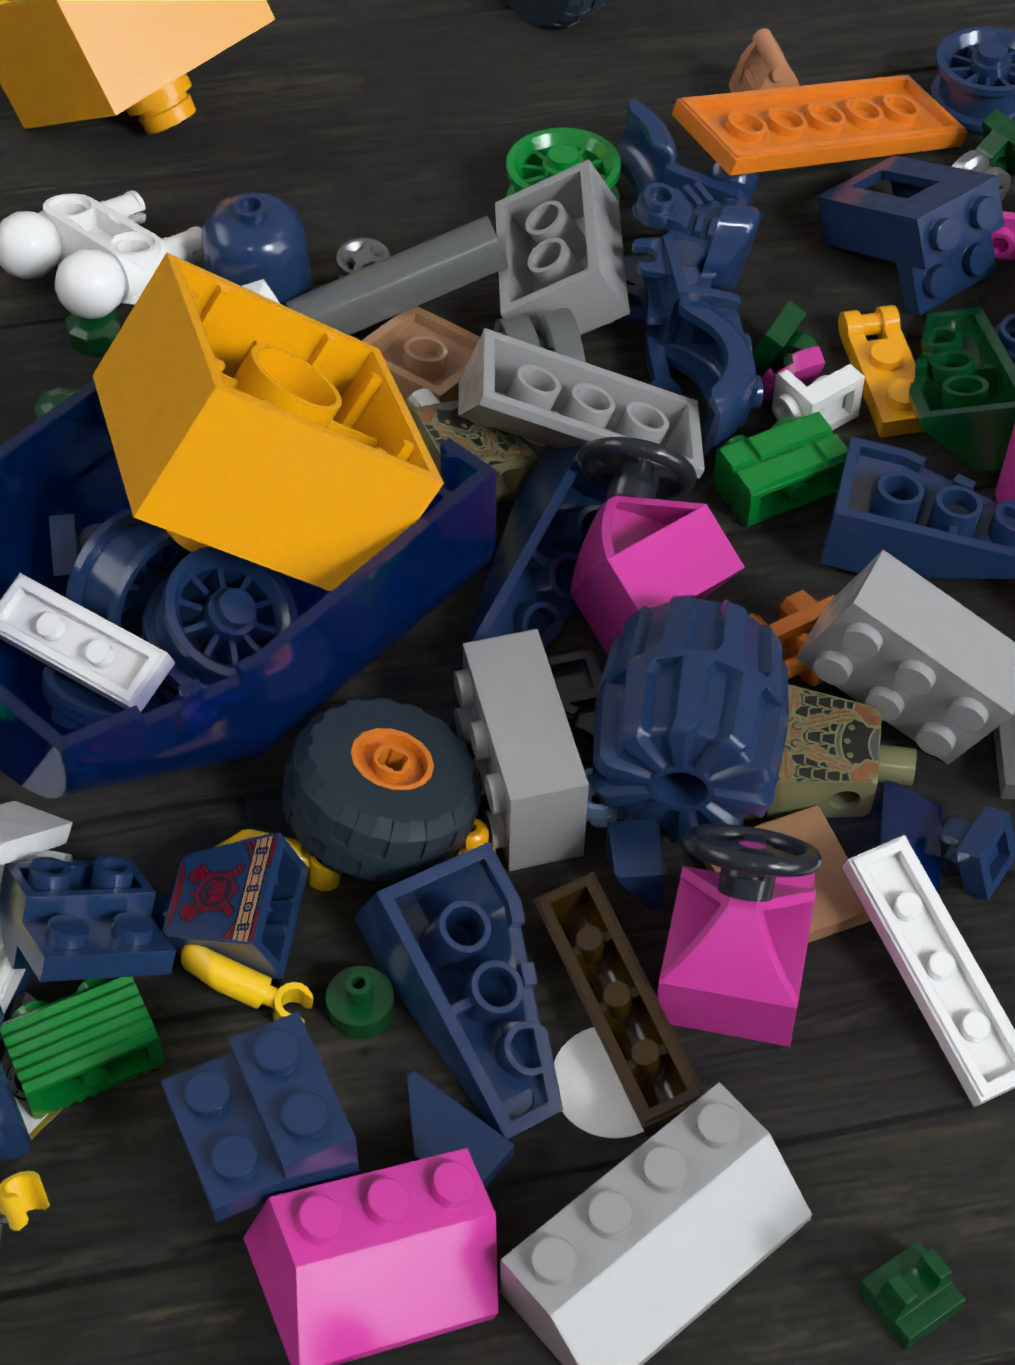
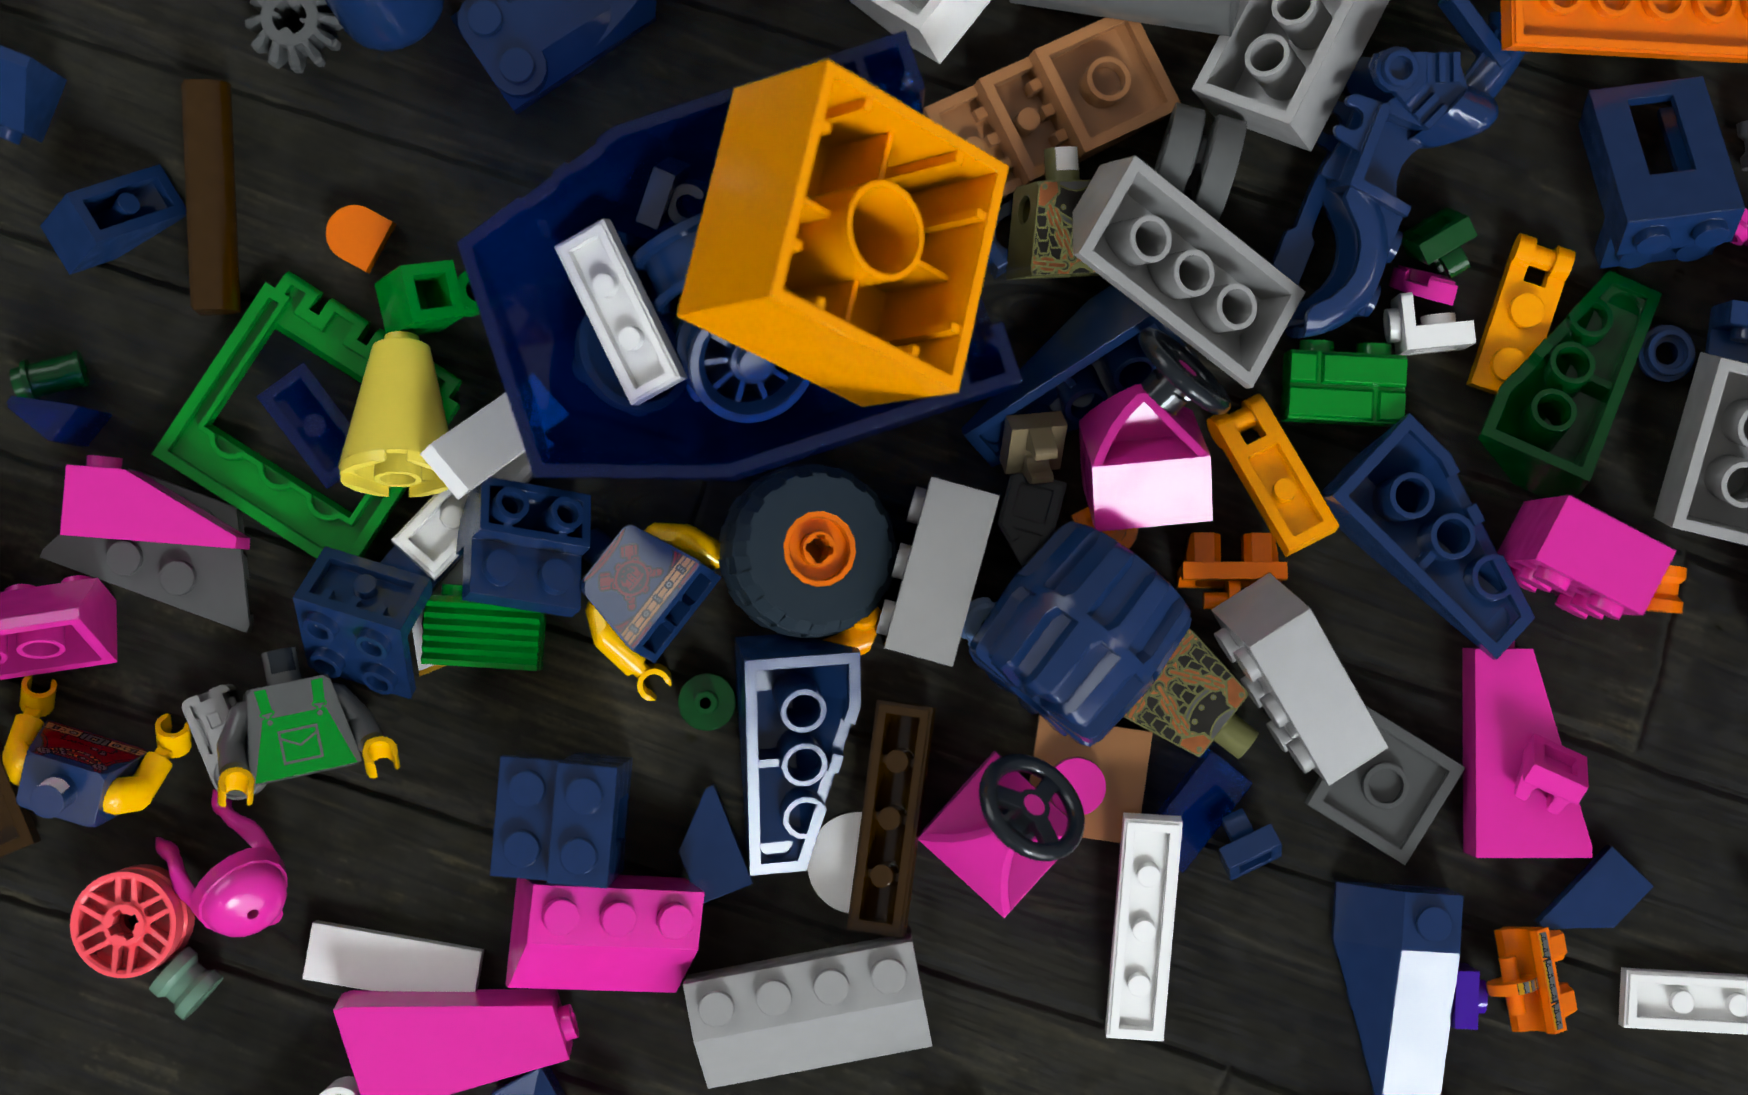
camera: 30 degrees right, 35 degrees up
dark blue slope [605,819,666,909] -> none
none -> dark tan tile [999,411,1068,484]
none -> light orange plate [1207,394,1340,557]

